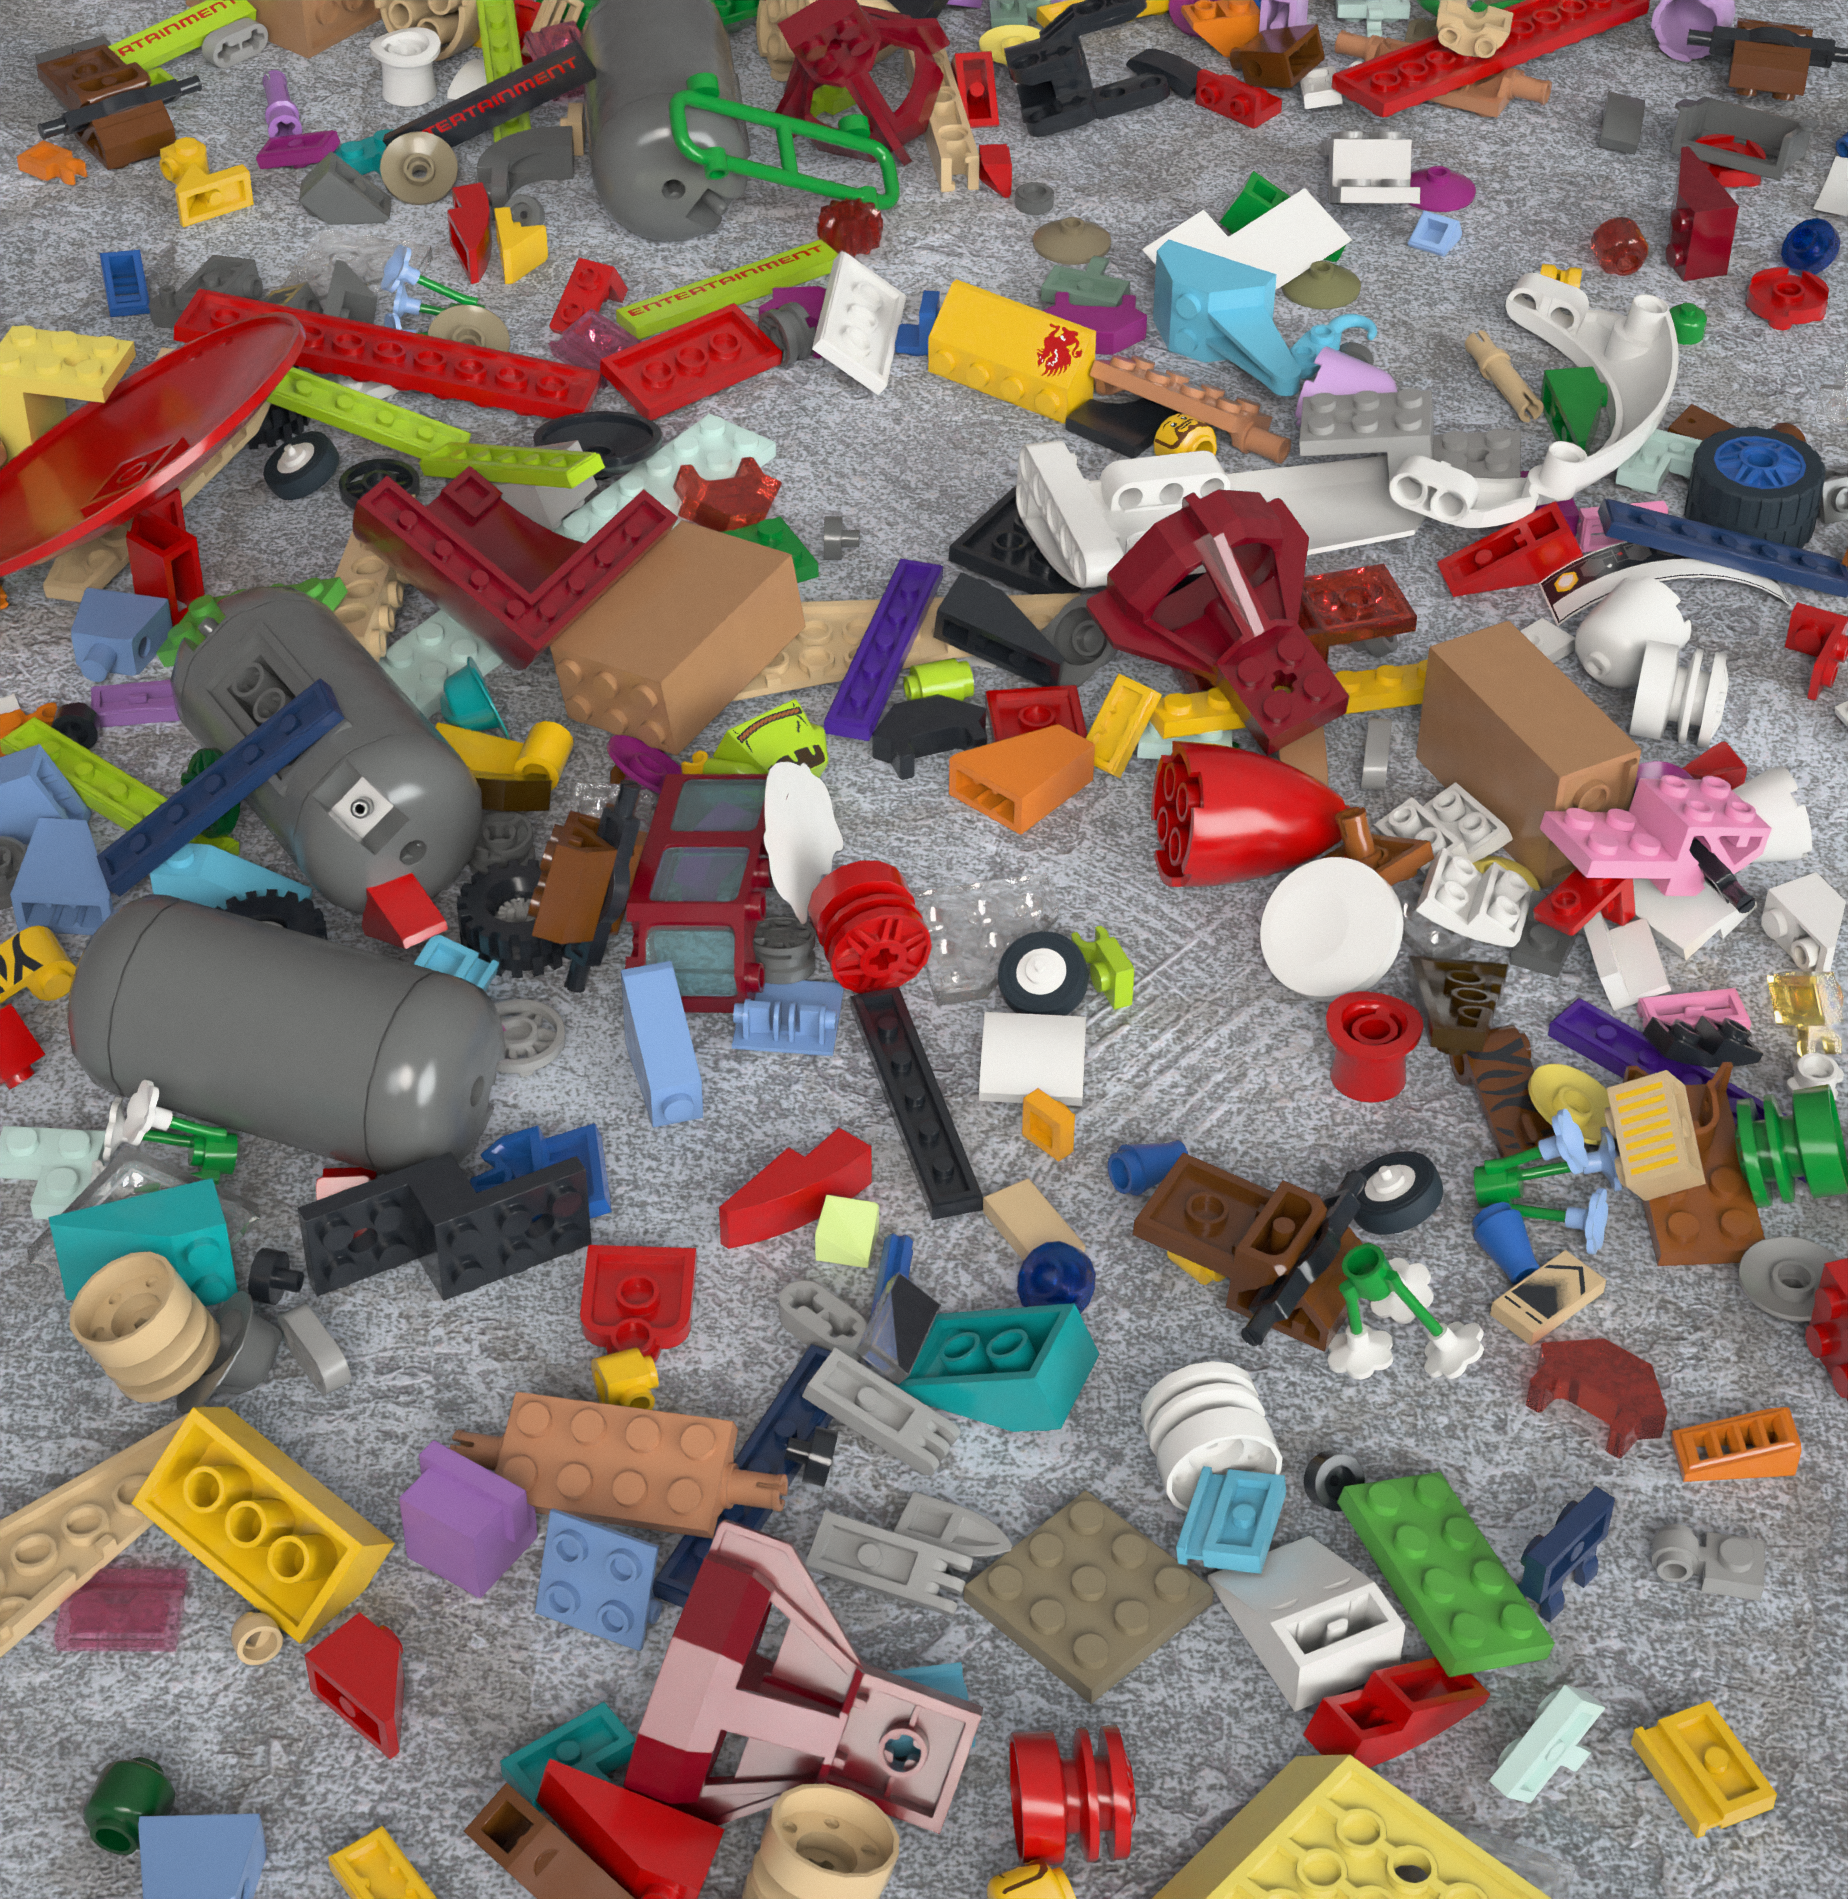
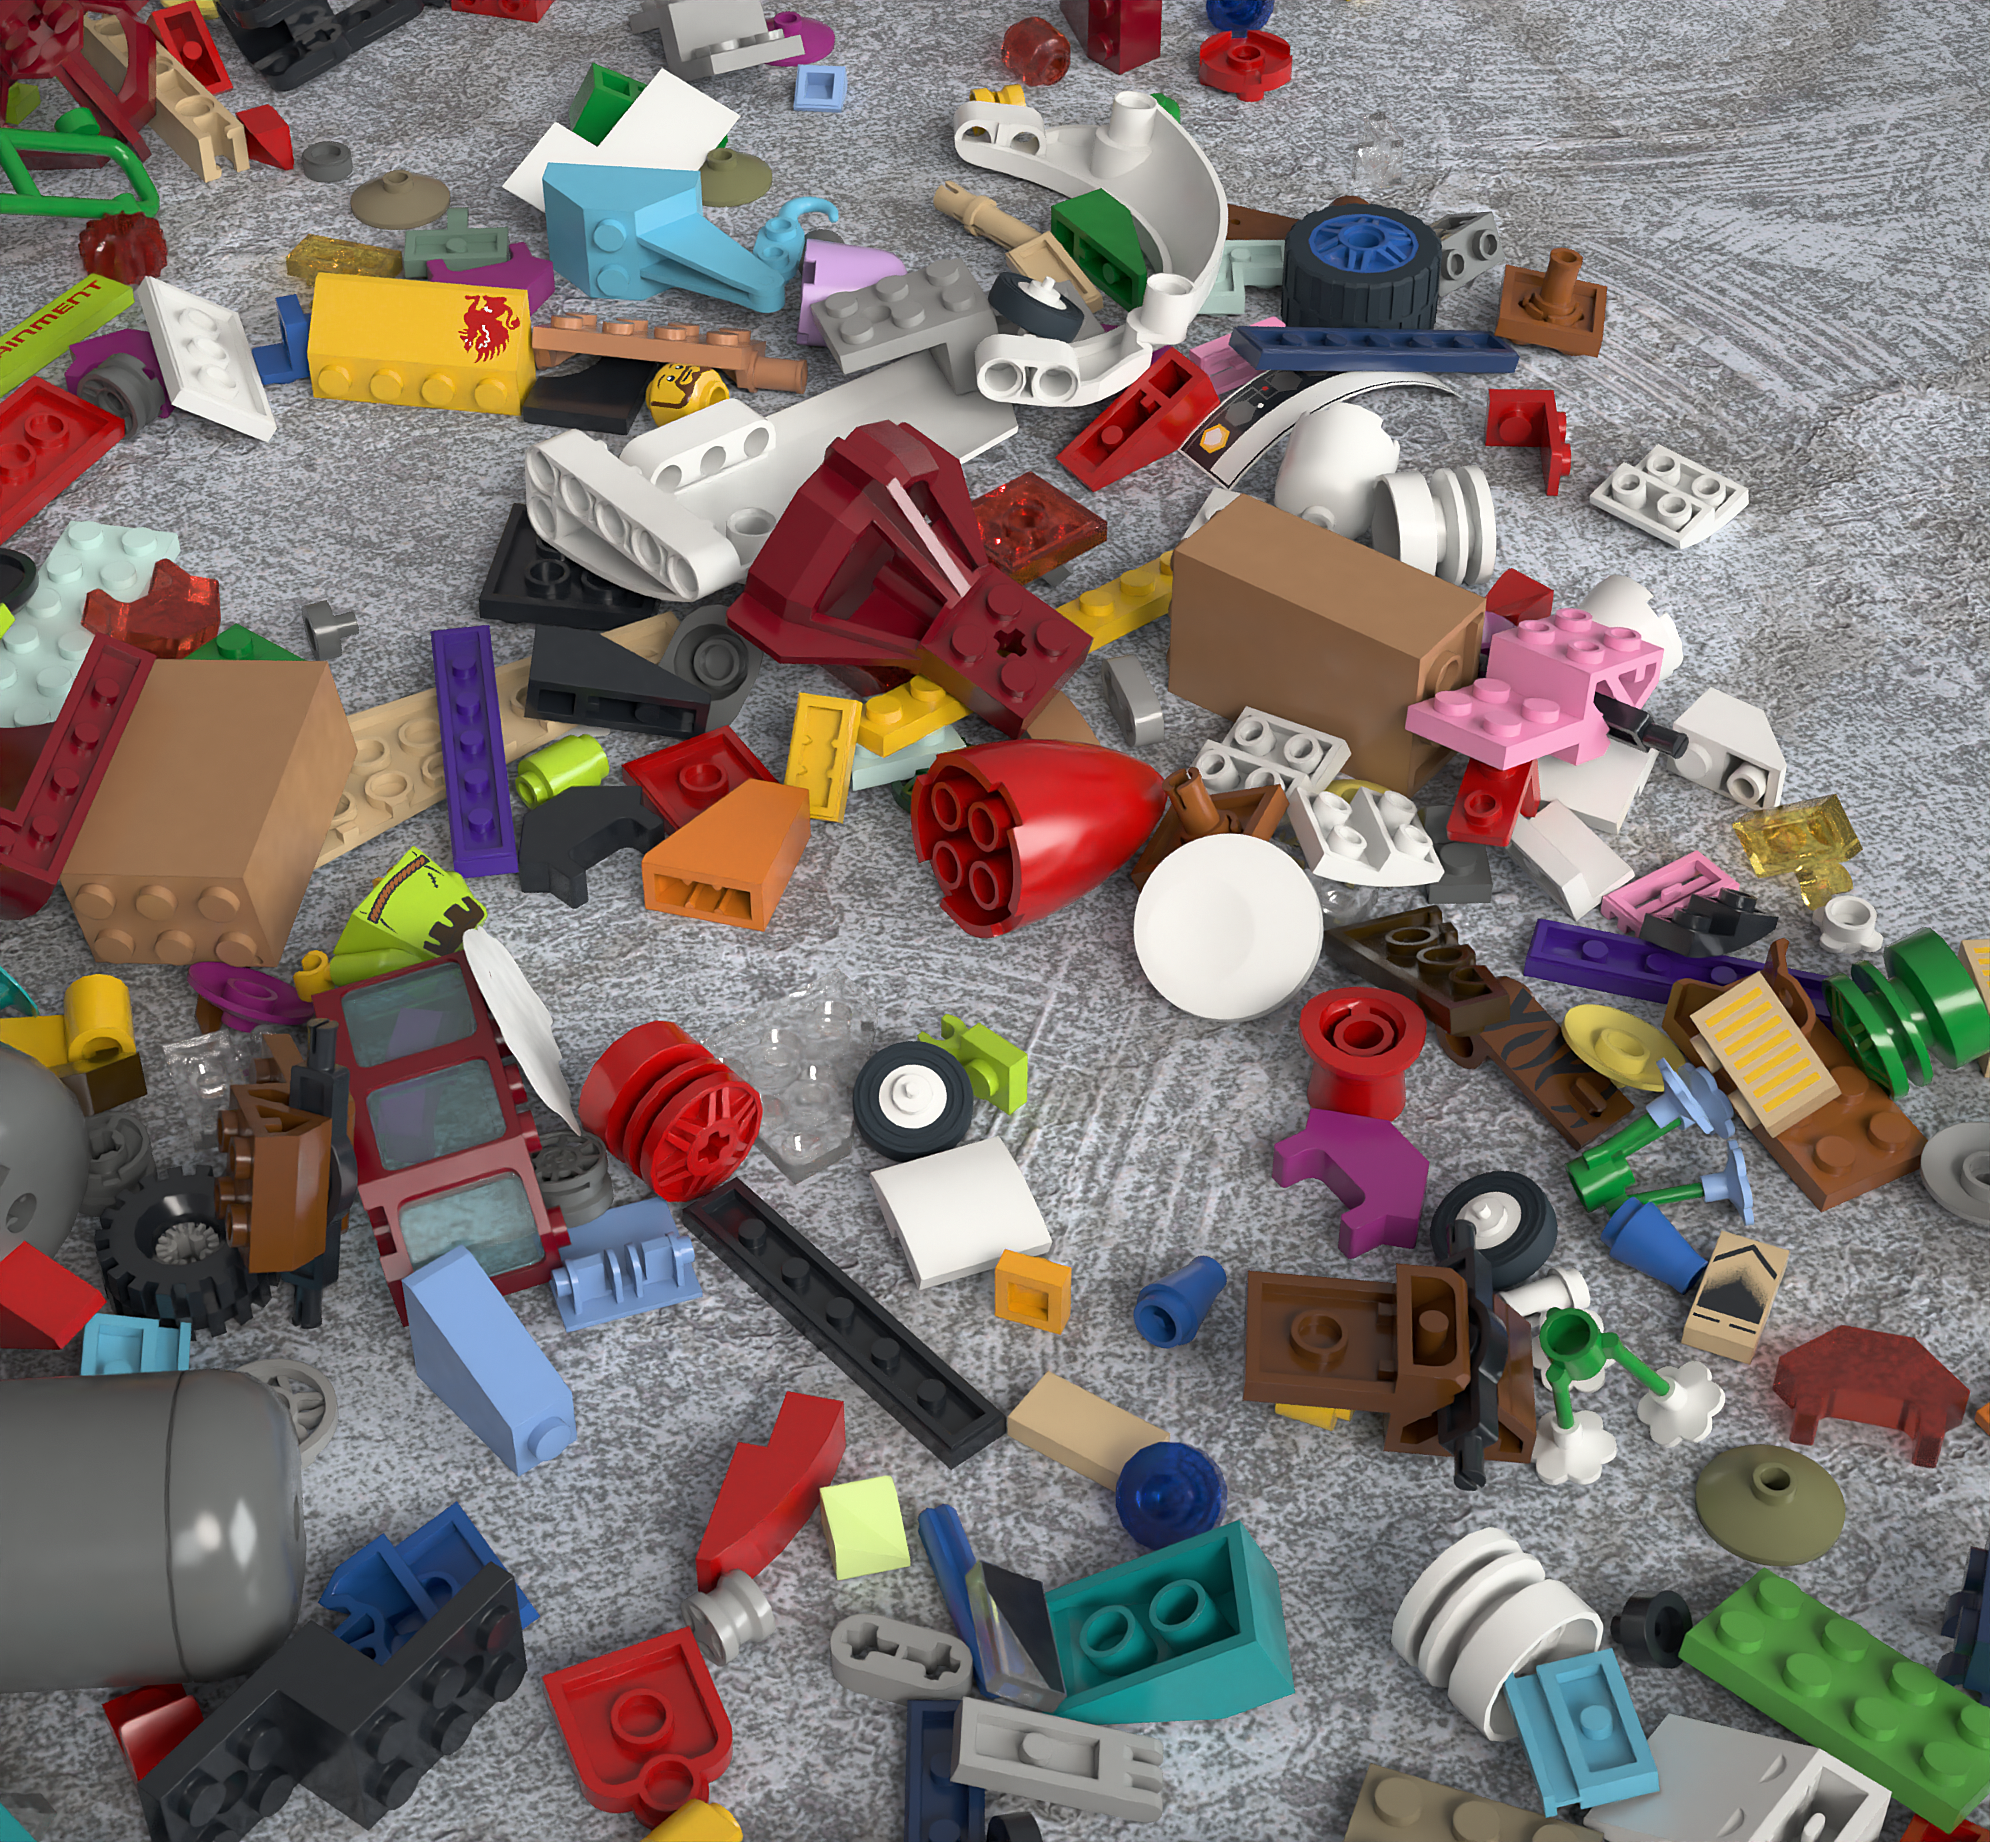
camera: 25 degrees left, 0 degrees up
none -> clear yellow plate [286,234,403,310]
none -> light grey wheel [681,1568,776,1667]
none -> black wheel [988,272,1084,343]
none -> tan tile [1005,231,1104,313]
none -> magenta piece [1272,1108,1430,1259]
none -> white pin [1495,1266,1590,1328]
none -> olive dish [1695,1444,1846,1567]

